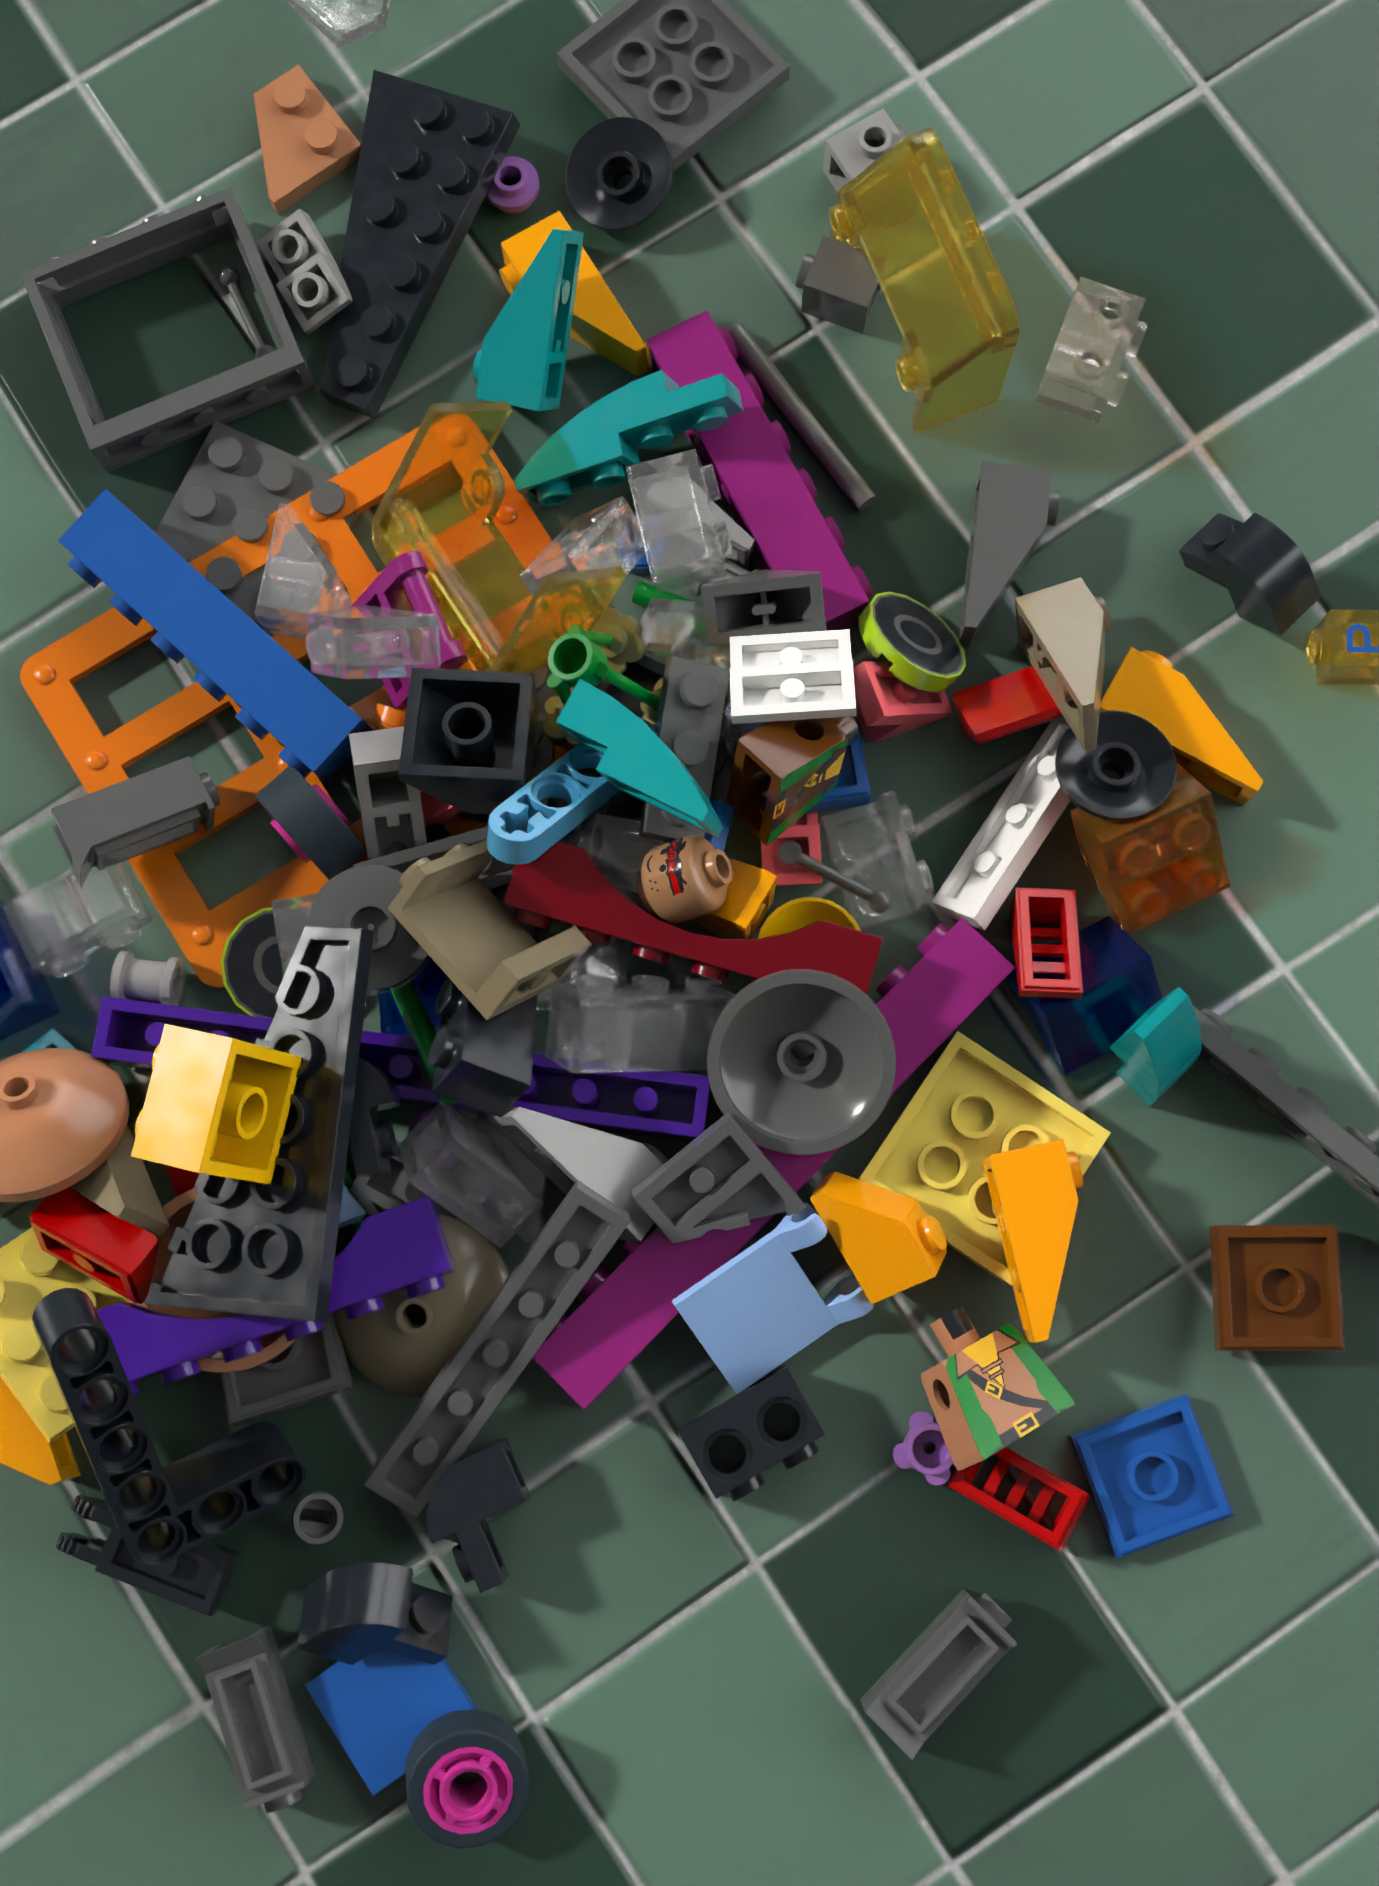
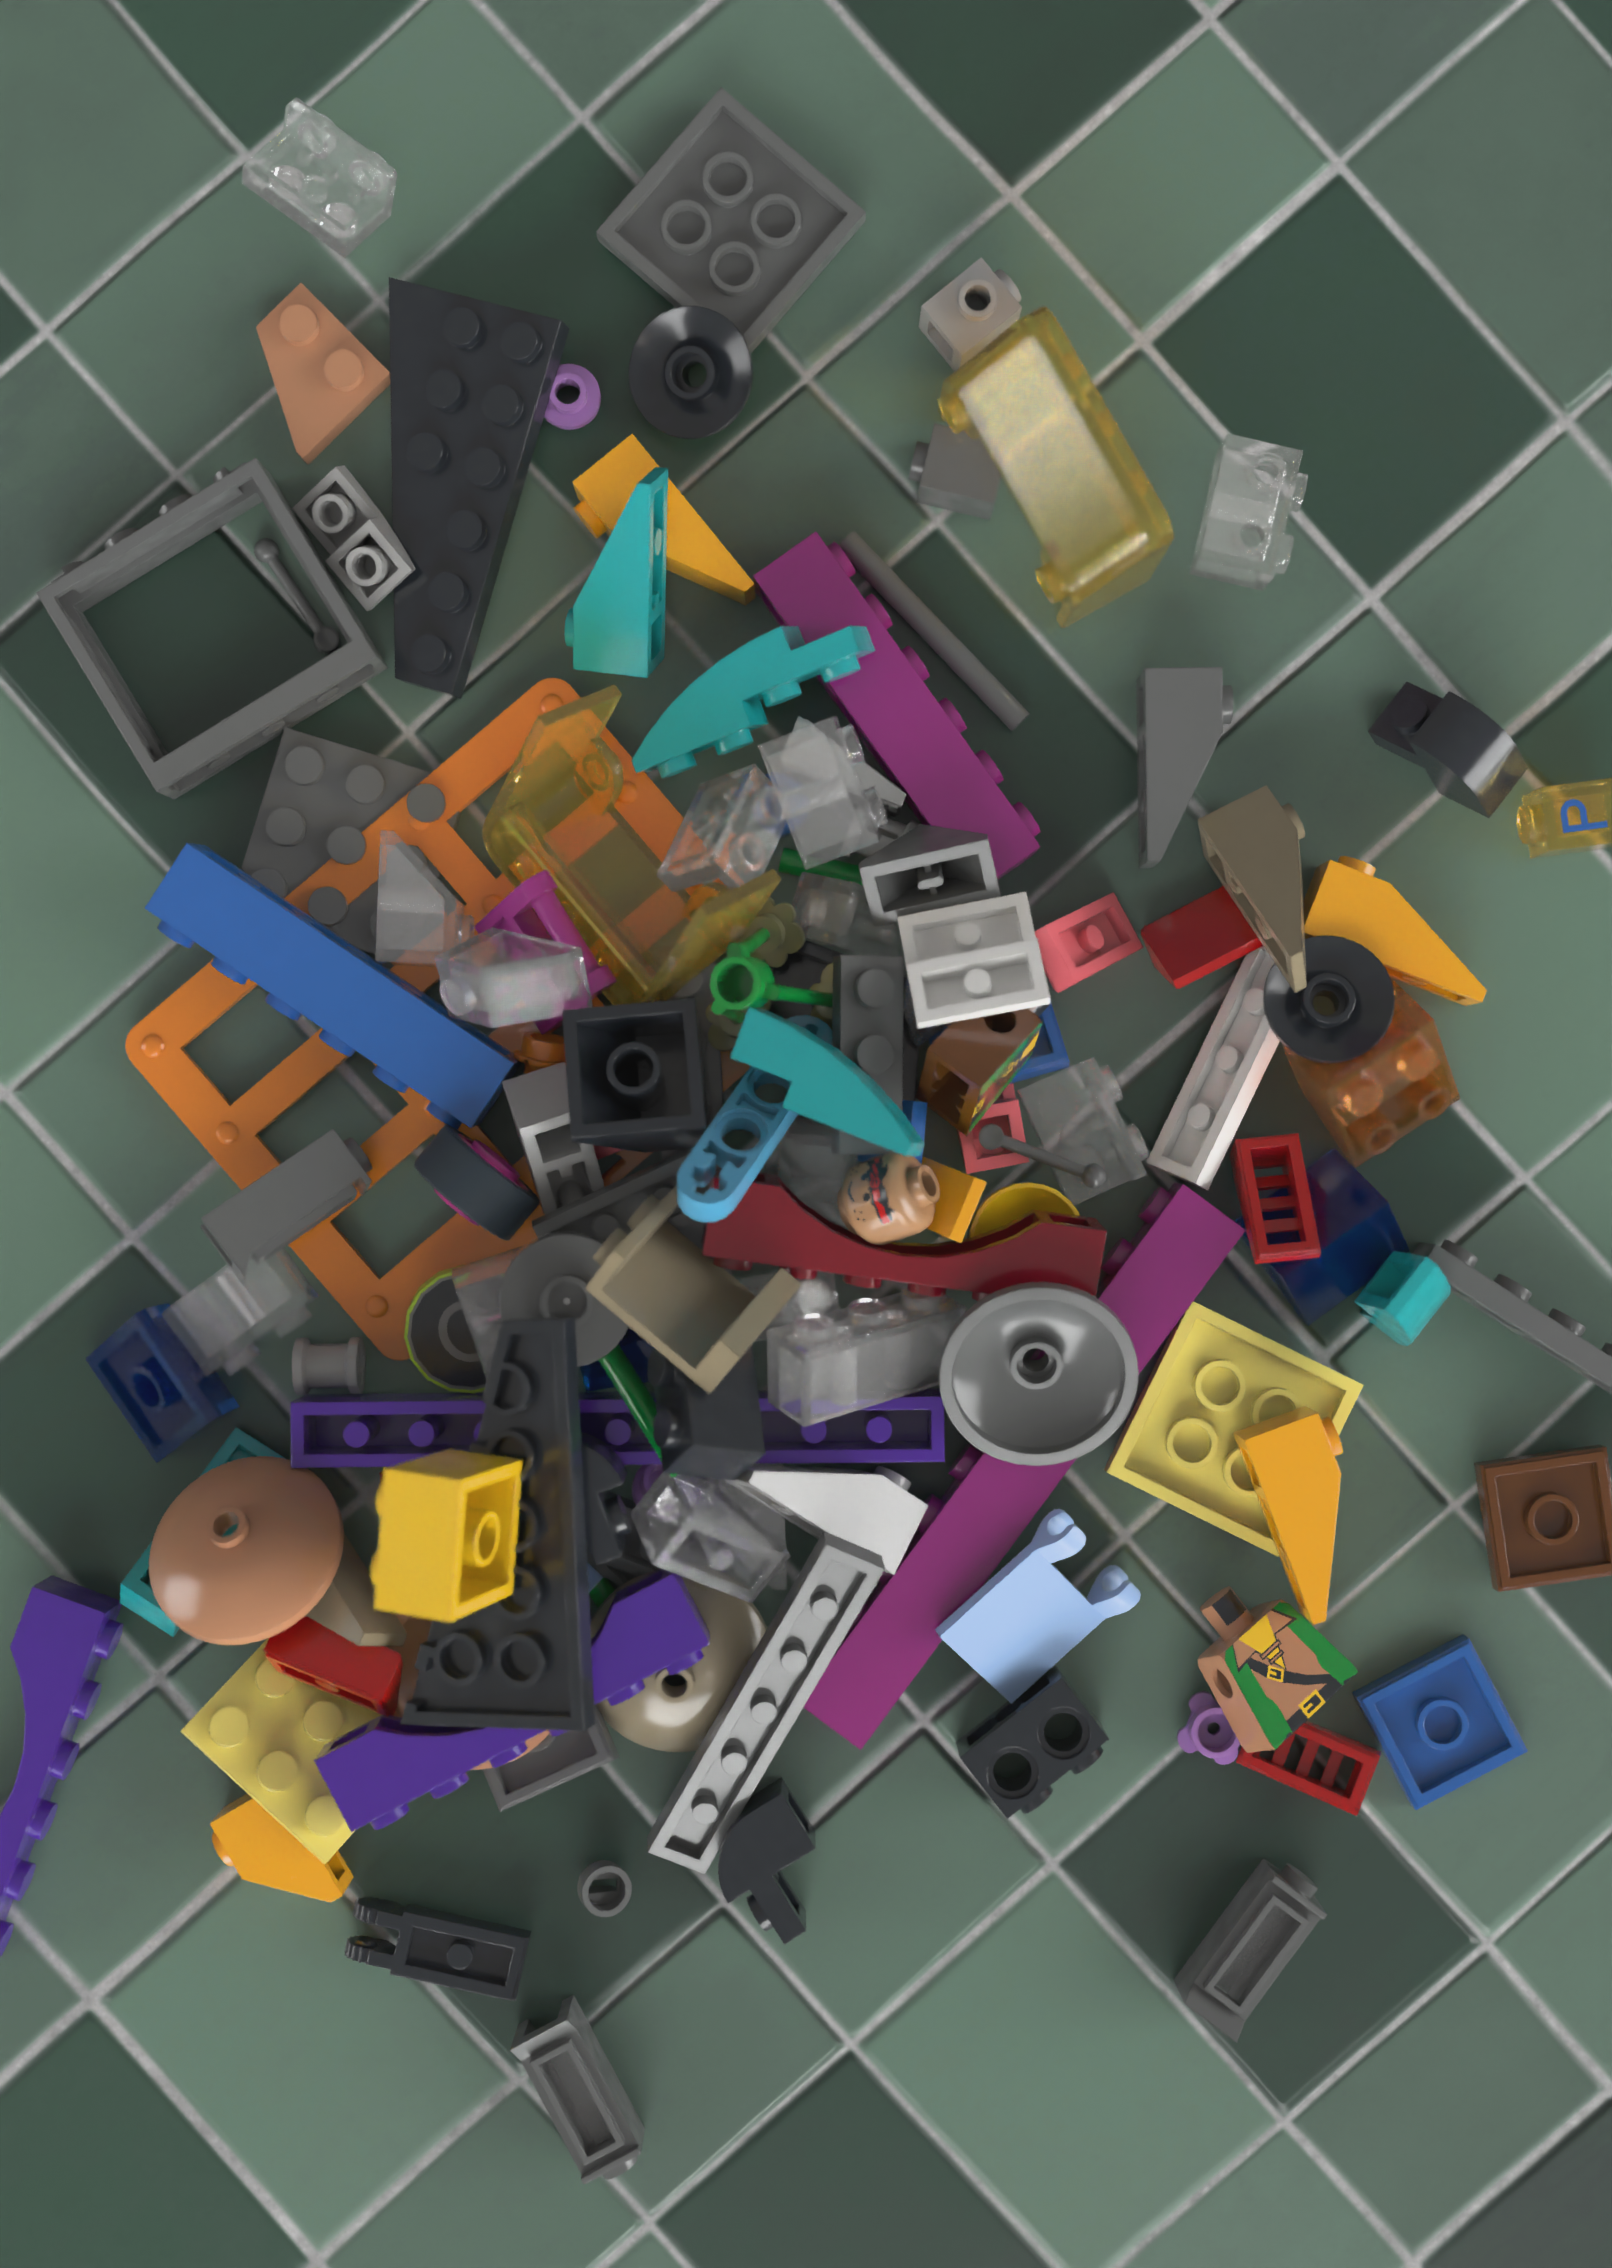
camera: 15 degrees left, 10 degrees up
black beam [32,1288,305,1566] -> none
black brick [297,1563,453,1665] -> none
blue tile [304,1648,478,1796] -> none
wheel [405,1709,529,1849] -> none
dark grey wing [631,1112,806,1244] -> none
light orange slope [810,1171,947,1304] -> none
tile [858,592,966,692] -> none

